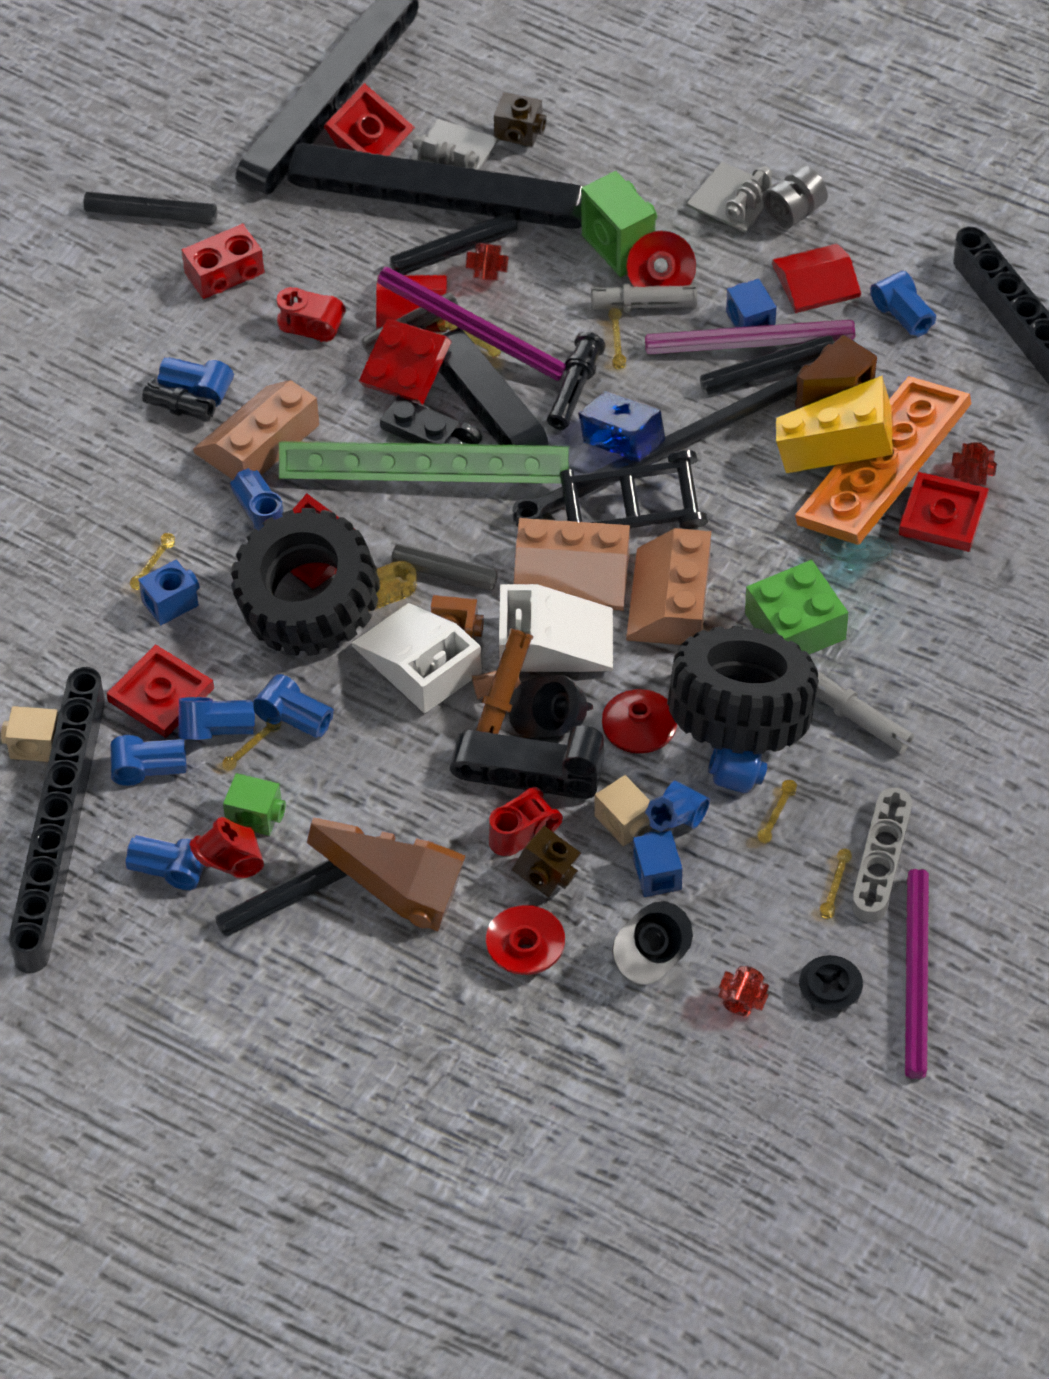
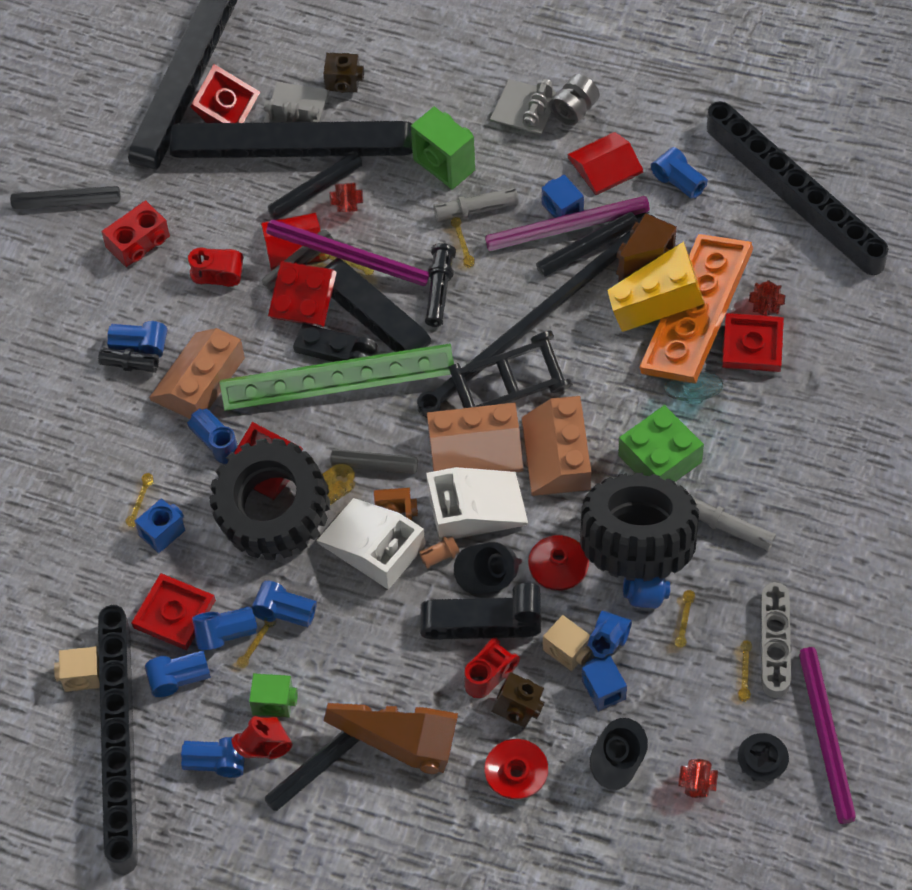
camera: 10 degrees left, 5 degrees up
dark orange pin [476,628,534,734] -> none
clear blue brick [578,391,666,462] -> none
red dish [627,231,696,287] -> none

